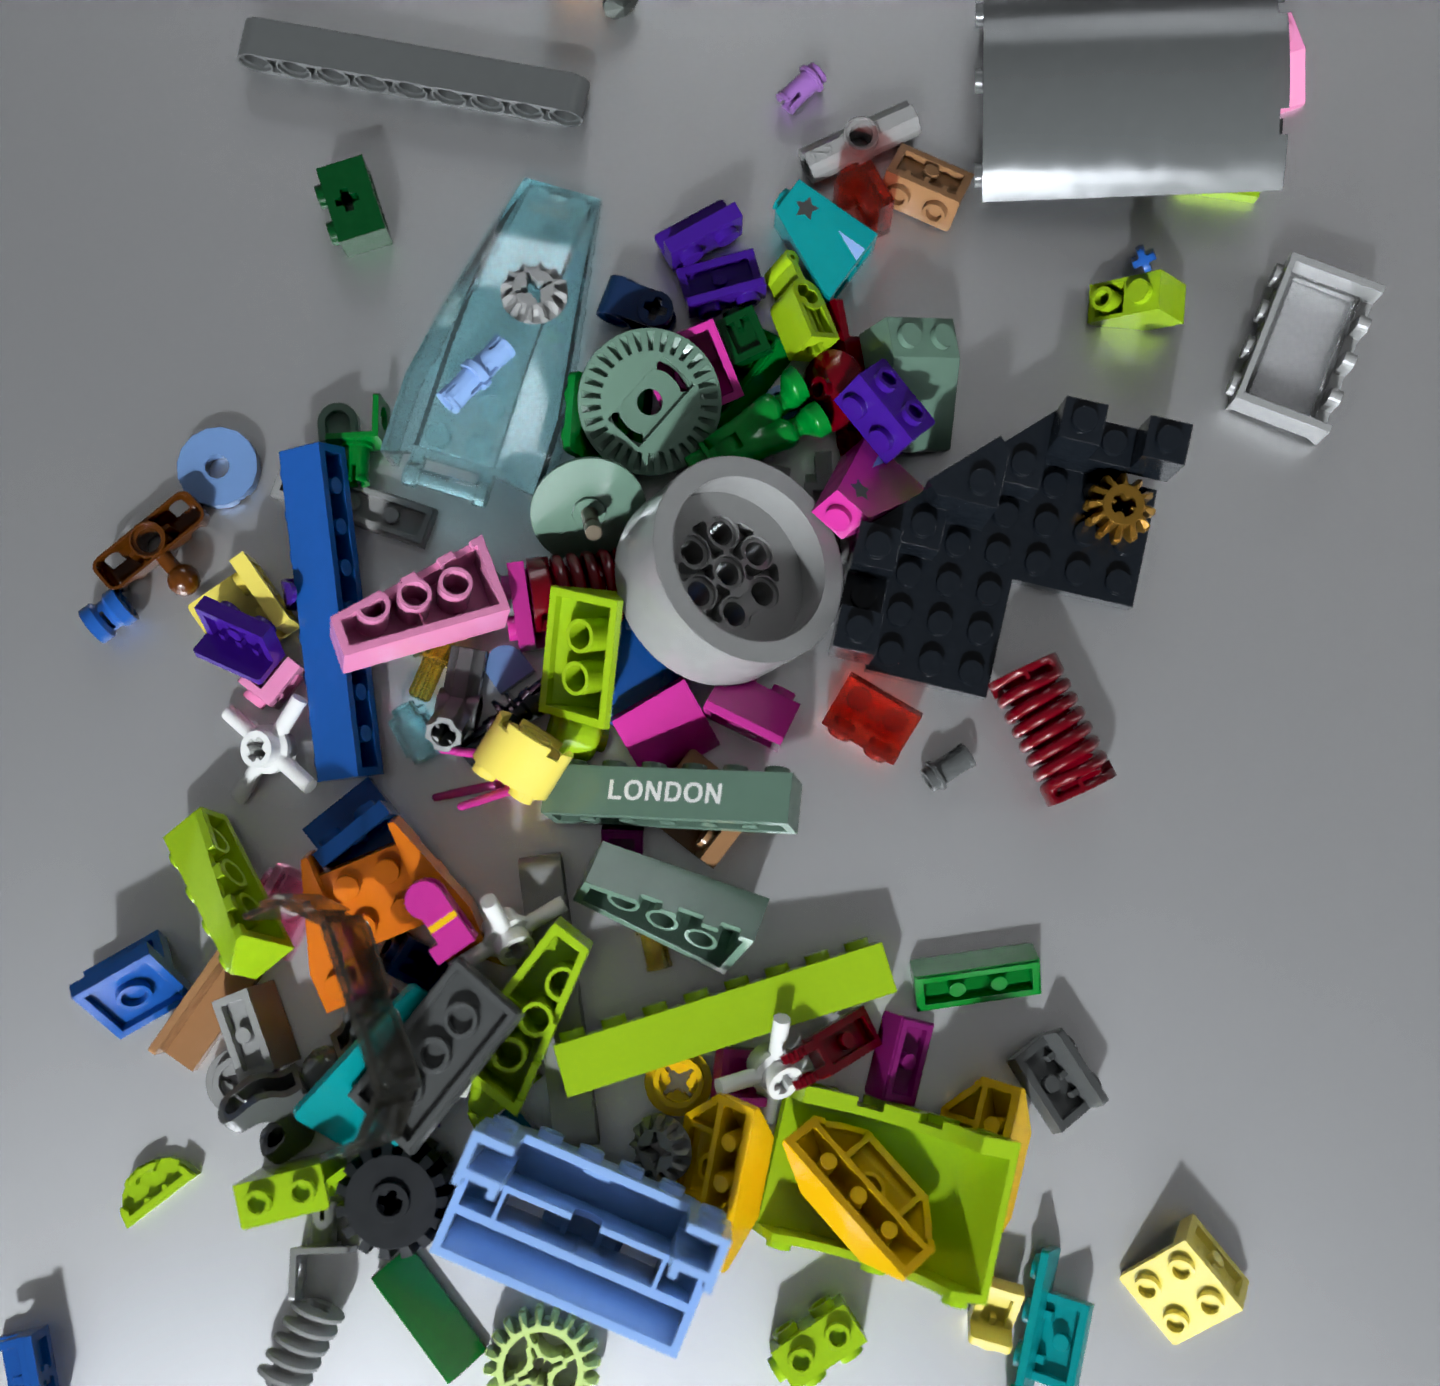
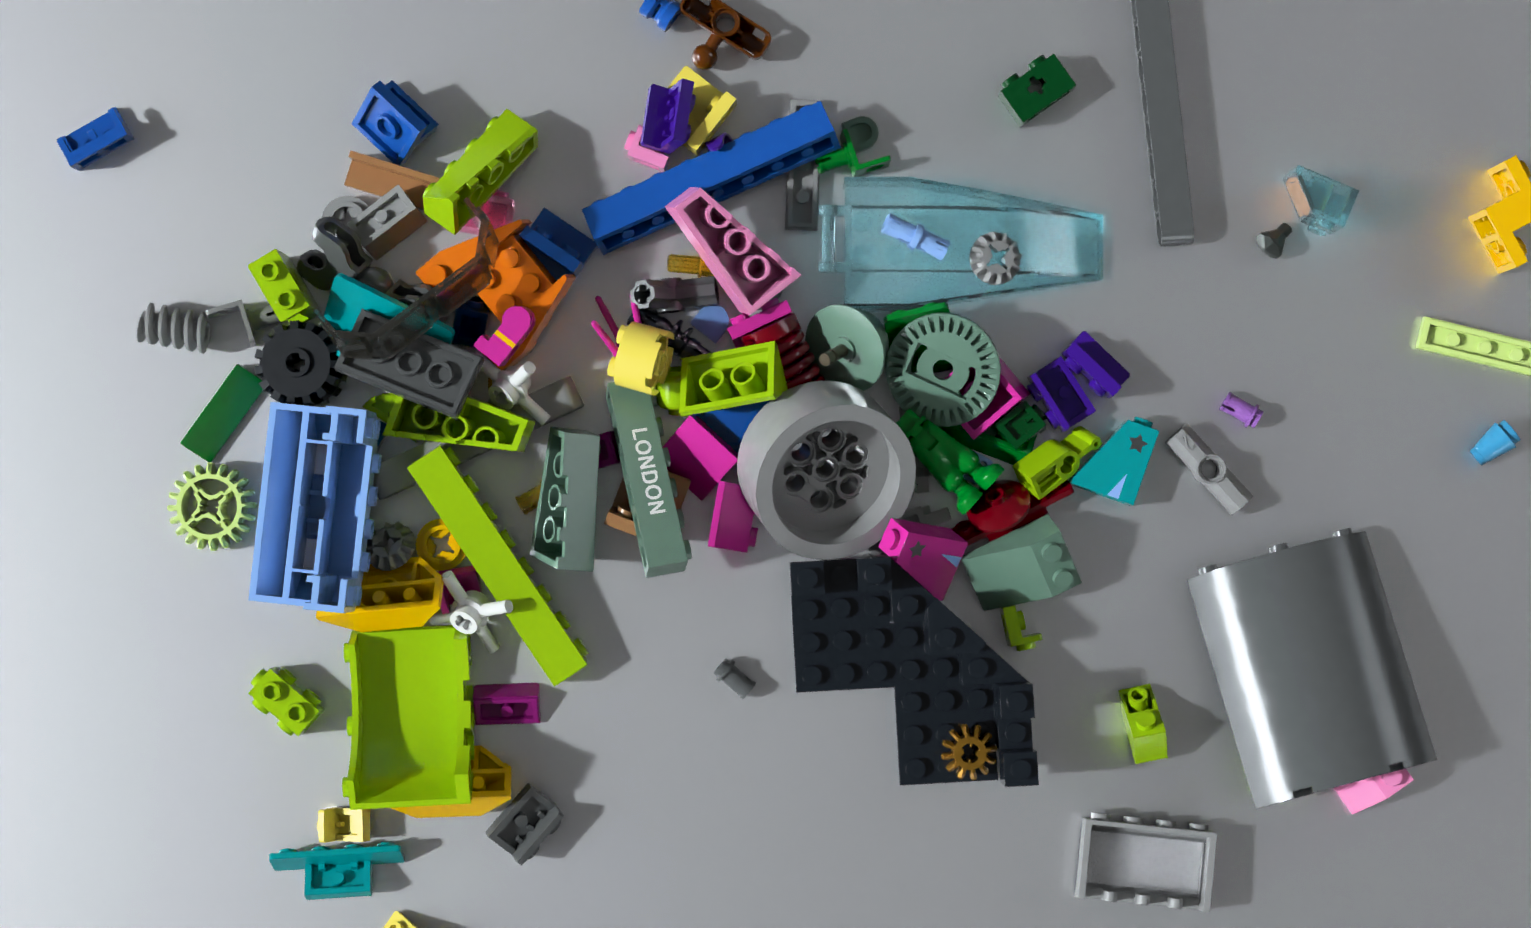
camera: 75 degrees right, 5 degrees up
lime tile [120,1156,201,1229] -> none
medium blue tile [177,427,261,509] -> none
white bar [222,693,317,804] -> none
clear light blue brick [388,700,440,765] -> none
dark blue piece [596,275,677,332] -> none
dark red hinge [780,1005,882,1091] -> none
yellow wedge [782,1115,935,1282] -> none
clear red bracket [822,672,923,765] -> none
clear red bracket [833,159,895,238] -> none
dark purple bracket [834,359,935,464] -> none
medium nougat bracket [877,143,974,231] -> none
green slope [909,943,1041,1012] -> none
dark red piece [988,652,1117,807] -> none
blue piece [1131,244,1156,273] -> none
none -> lime bracket [999,605,1043,651]

